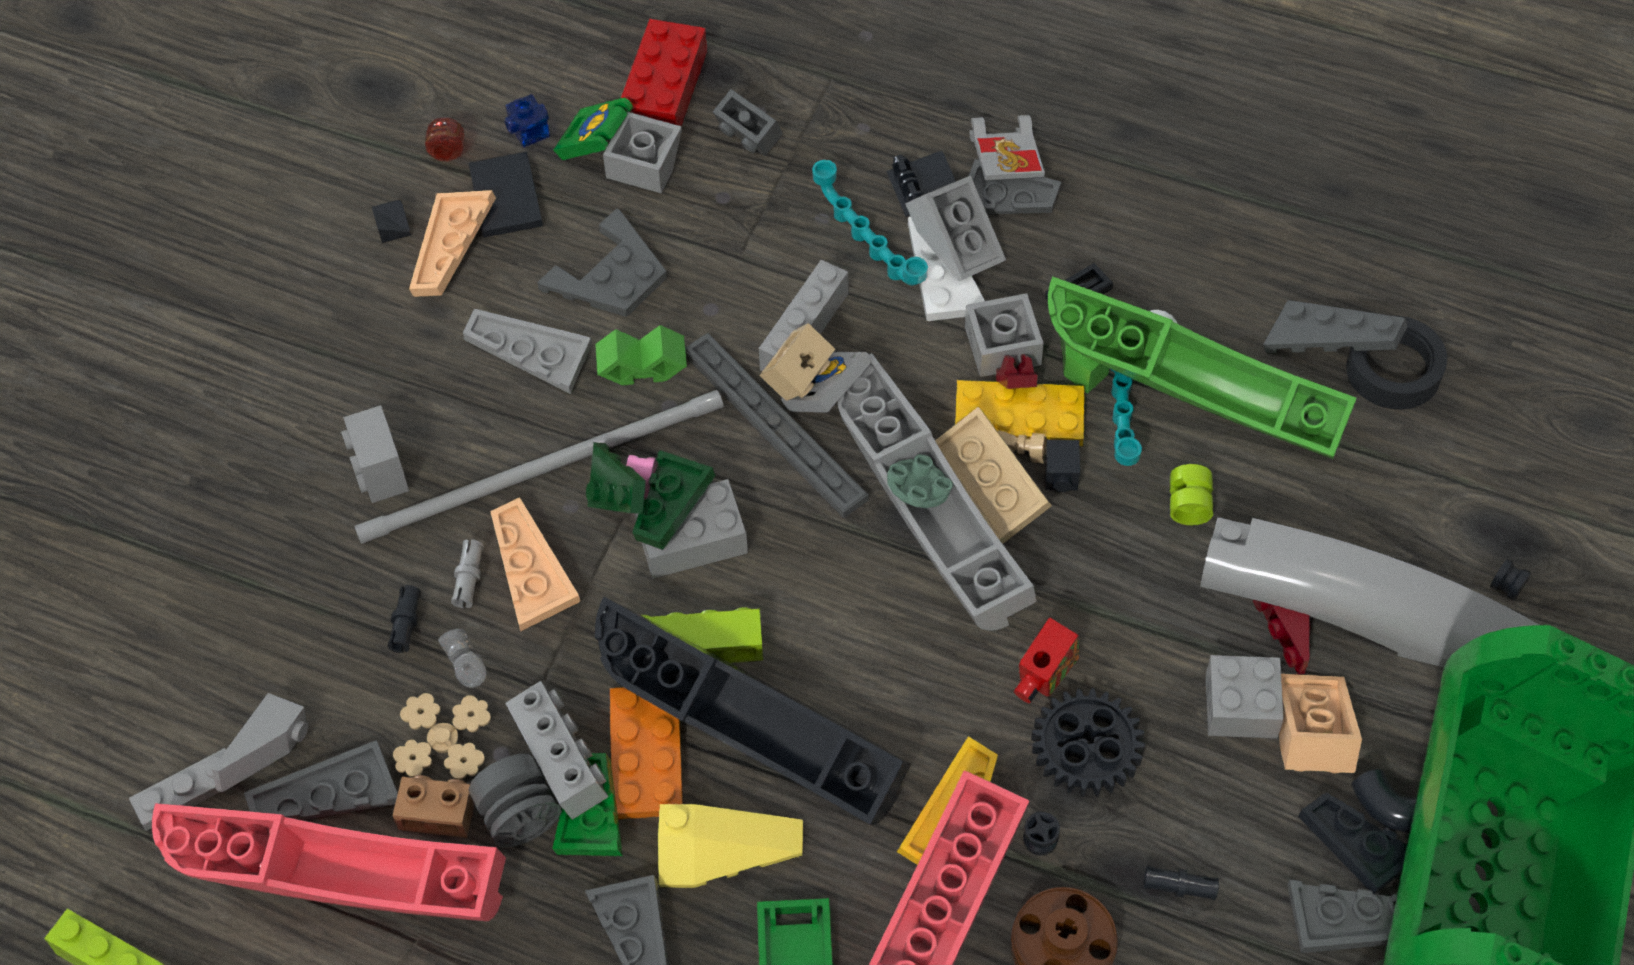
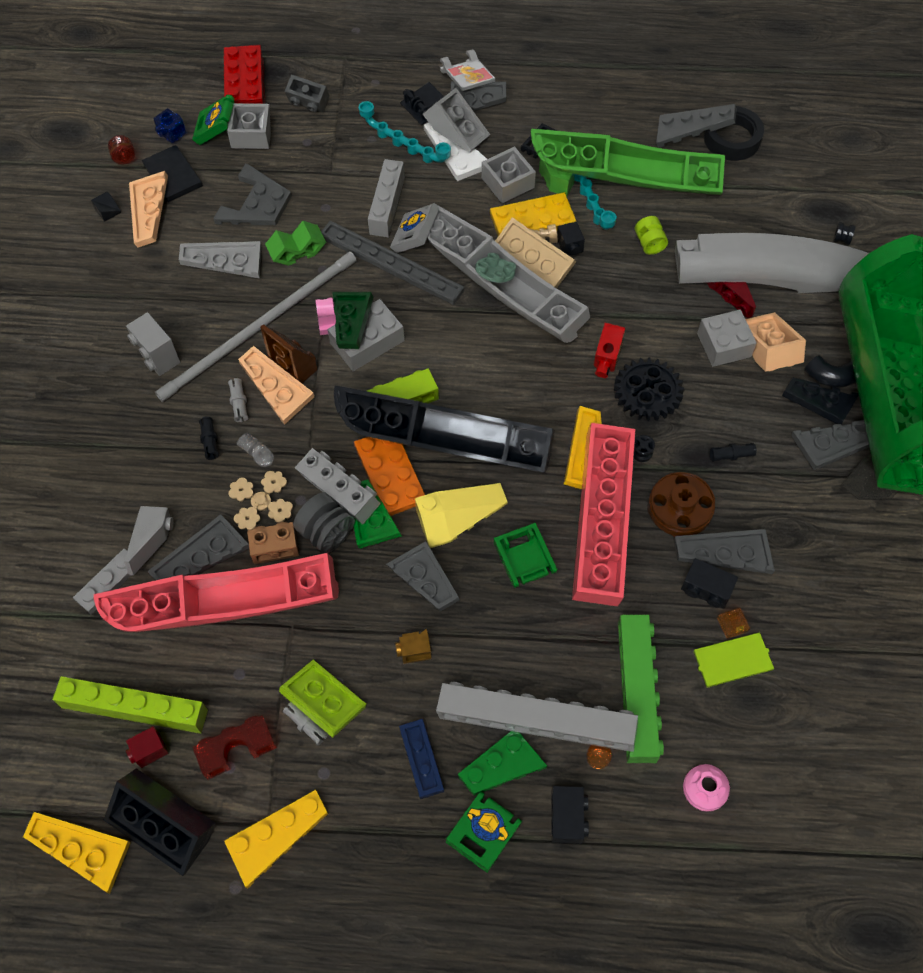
camera: 20 degrees left, 5 degrees up
dark green wing [586,442,646,514] -> none
tan brick [759,323,835,401] -> none
dark red tile [996,354,1038,389] -> none
none -> reddish brown slope [260,324,317,384]

